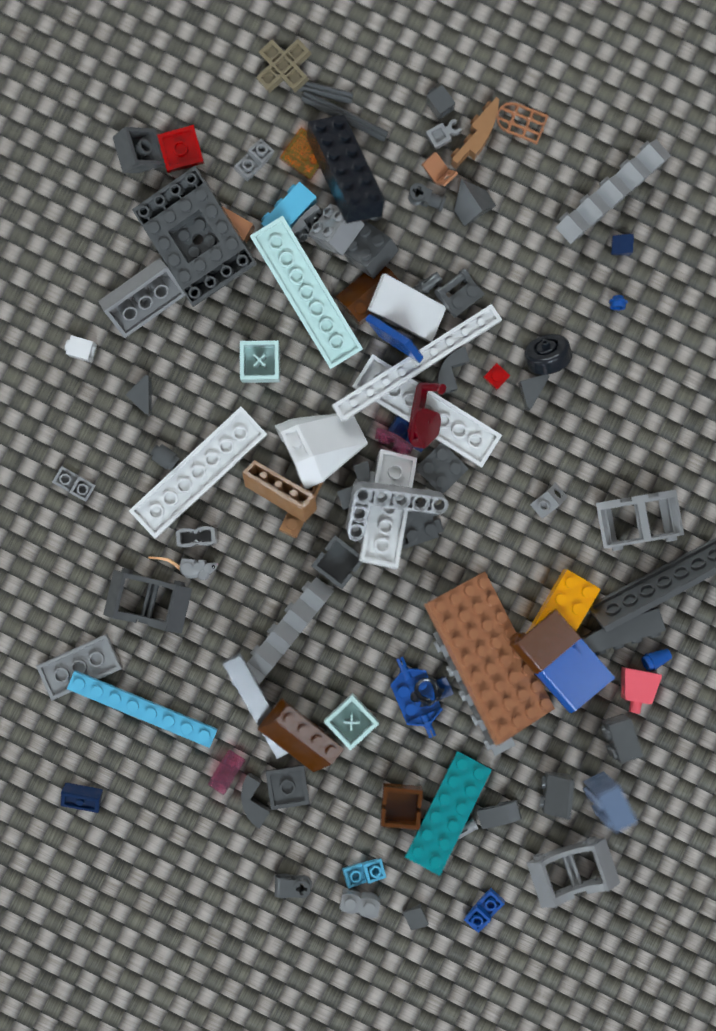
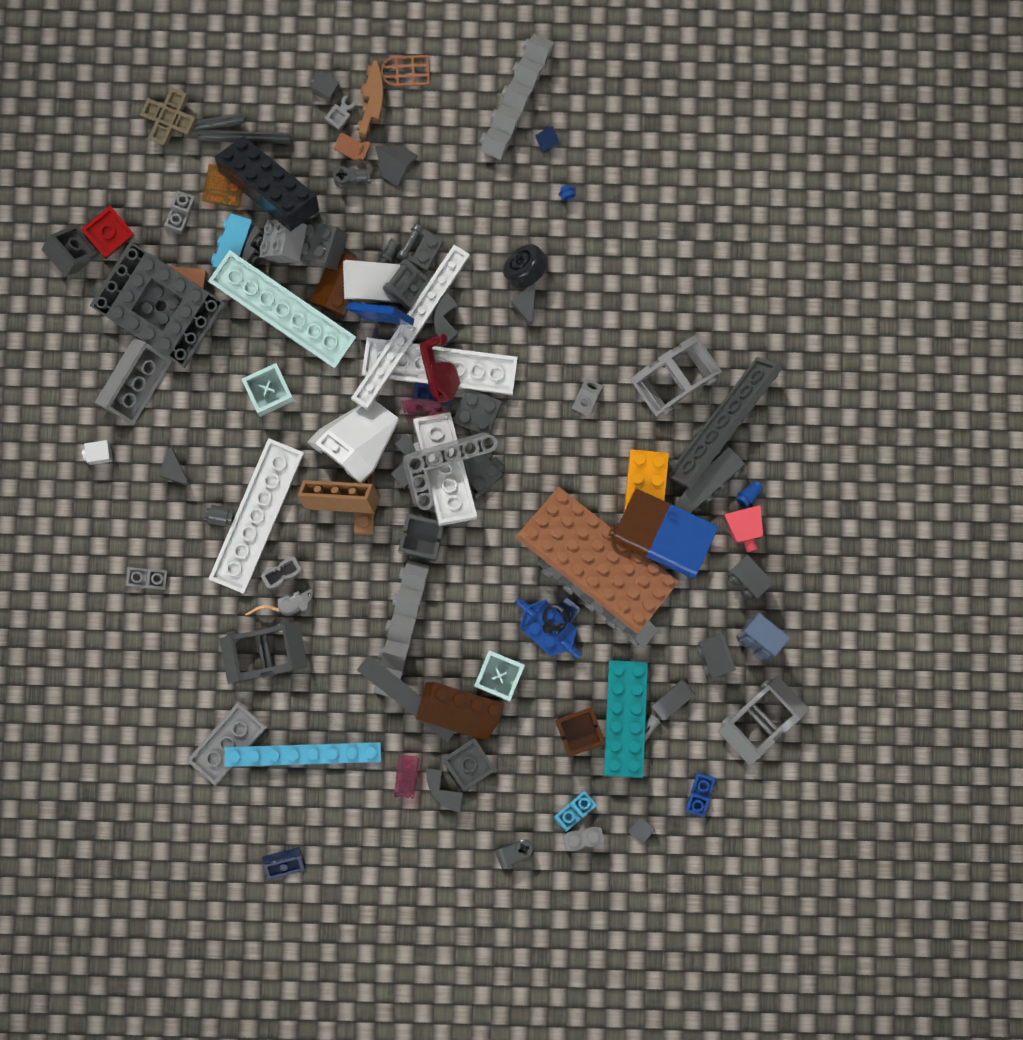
camera: 30 degrees left, 5 degrees down
red plate [483,363,510,390] -> none
none -> dark grey plate [383,259,430,310]

